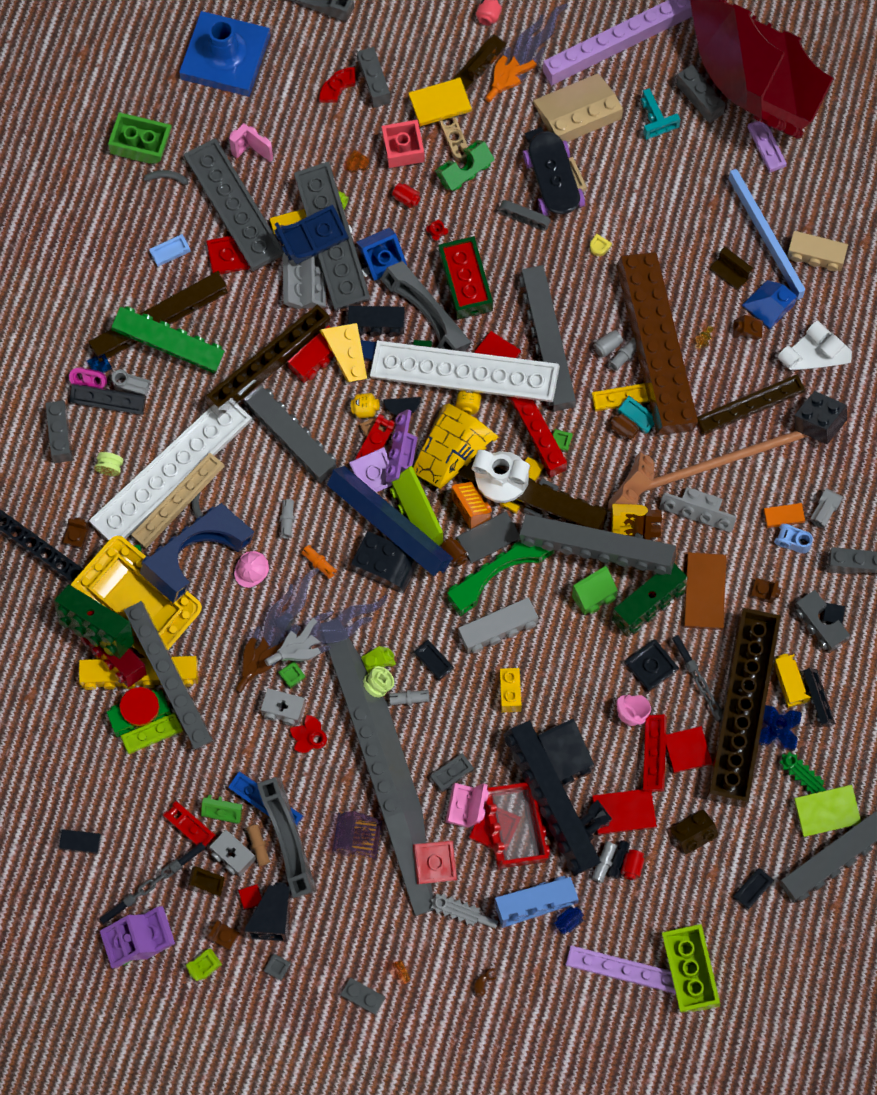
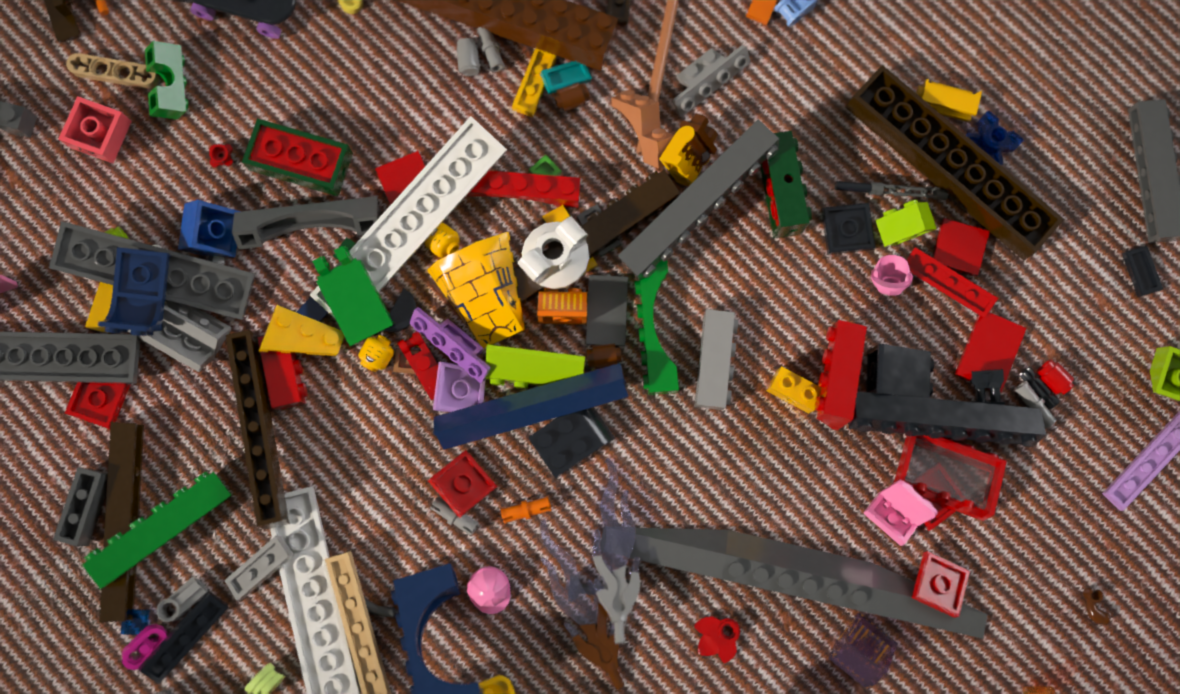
camera: 65 degrees left, 10 degrees up
light blue tile [149,234,191,267] -> none
dark grey brick [244,385,337,484] -> none
light grey brick [261,688,306,726] -> none
bright green tile [278,661,306,689] -> none
clear orange tile [346,150,370,173] -> none
black brick [348,305,405,336] -> none
lime bracket [361,646,396,673] -> none
yellowish green wheel [363,666,395,698] -> none
light grey pin [389,689,430,706] -> none
red brick [392,183,421,208] -> none
yellow tile [409,78,472,126] -> none
black tile [414,640,454,682] -> none
dark grey plate [431,753,474,793] -> none
light grey piece [431,893,498,929] -> none
medium blue wedge [495,876,579,928] -> none
dark grey beam [498,200,551,231] -> none
dark grey brick [519,265,576,412] -> none
clear blue brick [554,906,584,935] -> none
bright green slope [572,566,618,616] -> none
dark brown bracket [670,809,719,855] -> none
dark orange tile [684,552,726,630] -> none
reddish brown bracket [750,578,781,604] -> none
green piece [779,751,826,794] -> none
dark grey arch [794,590,850,653] -> none
lime tile [794,785,861,837] -> none
black plate [803,668,835,727] -> none
black tile [822,603,845,624] -> none
none -> dark grey brick [53,467,108,547]
none -> light grey plate [224,535,294,601]
none -> green tile [312,245,394,346]
none -> red tile [428,450,498,518]
none -> red slope [815,320,867,430]
none -> lime brick [875,200,937,247]

